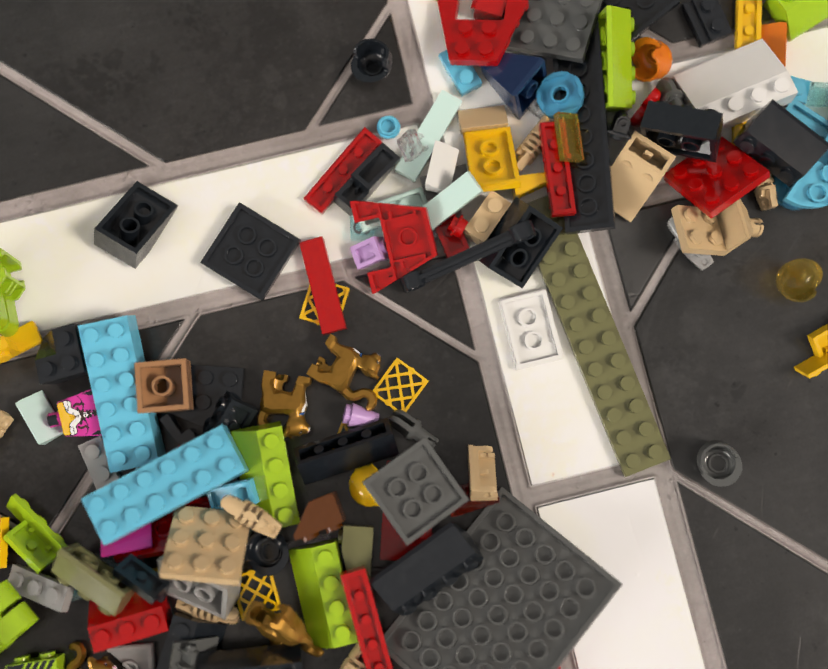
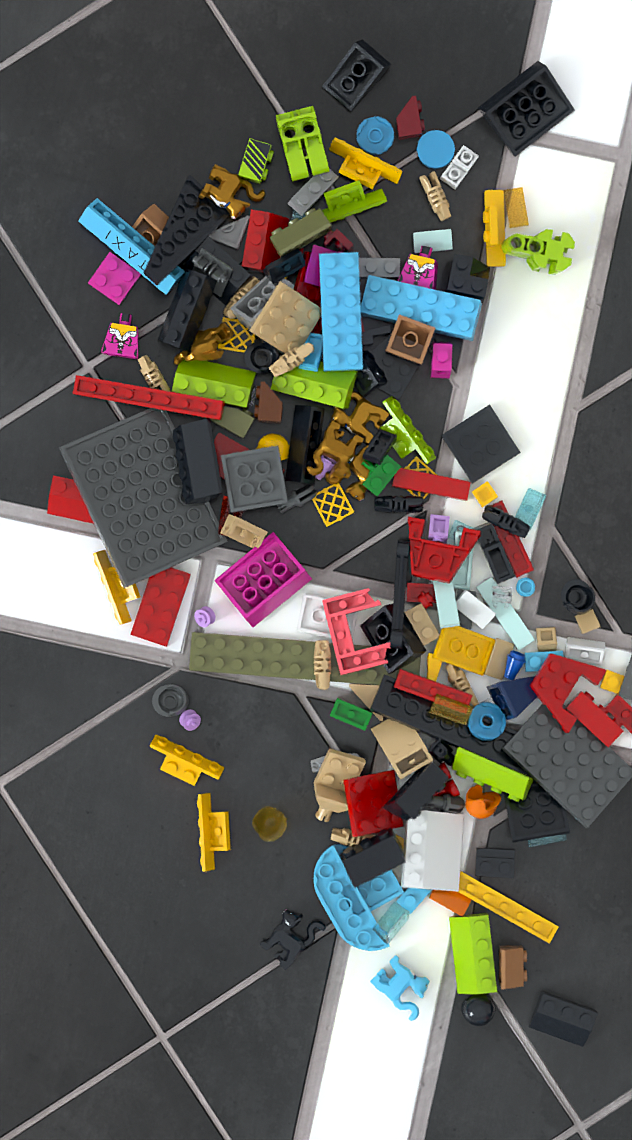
camera: 115 degrees right, 5 degrees up
black slope [94,181,178,269] -> none
none -> yellow bracket [93,550,141,625]
none -> red plate [130,568,191,647]
none -> yellow bracket [150,735,224,786]
none -> lavender wheel [179,709,201,731]
none -> lavender wheel [194,606,216,627]
none -> dark pink slope [214,532,312,627]
none -> pearl gold animal [307,420,364,479]
none -> tan hinge [314,640,331,690]
none -> coral wedge [322,588,391,675]
none -> dark red bracket [324,229,354,253]
none -> green panel [330,698,373,731]
none -> tan tile [349,684,383,721]
none -> green plate [361,455,401,496]
none -> black plate [363,429,397,465]
none -> black hinge [374,496,424,513]
none -> lime bracket [380,396,436,464]
none -> dark pink torso [431,341,453,379]
none -> yellow plate [472,481,498,508]
none -> black hinge [482,505,531,538]
none -> blue cone [504,650,526,680]
none -> clear light blue slope [515,488,547,530]
none -> tan slope [536,627,557,652]
none -> white slope [564,637,605,665]
none -> tan slope [575,609,600,634]

